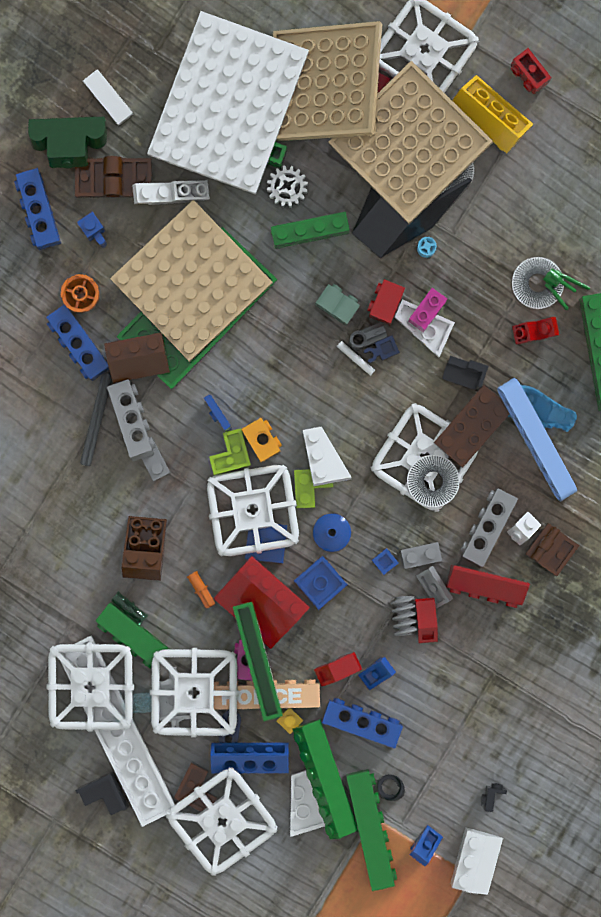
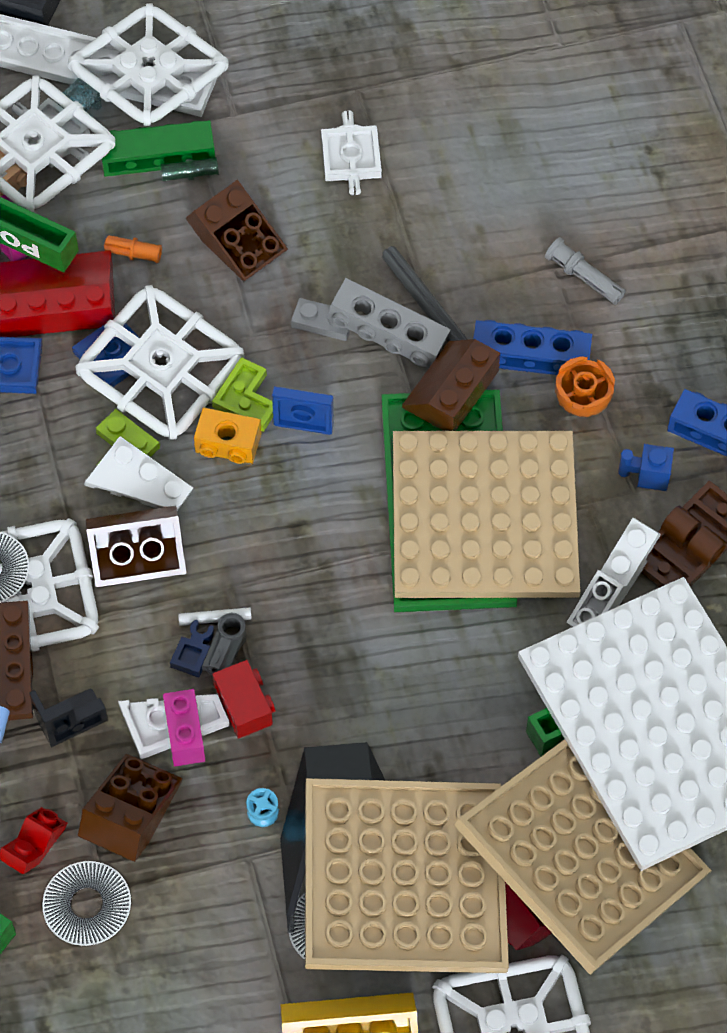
camera: 130 degrees right, 25 degrees down
white gear [267,166,308,208] -> none
green brick [271,212,350,249] -> none
blue dish [313,514,351,552] -> none
sand green brick [315,284,360,326] -> none
green plant [543,268,590,310] -> none
none -> reddish brown slope [78,754,183,862]
none -> reddish brown slope [86,506,187,587]
none -> white plate [321,110,382,195]
none -> light grey pin [545,237,626,305]

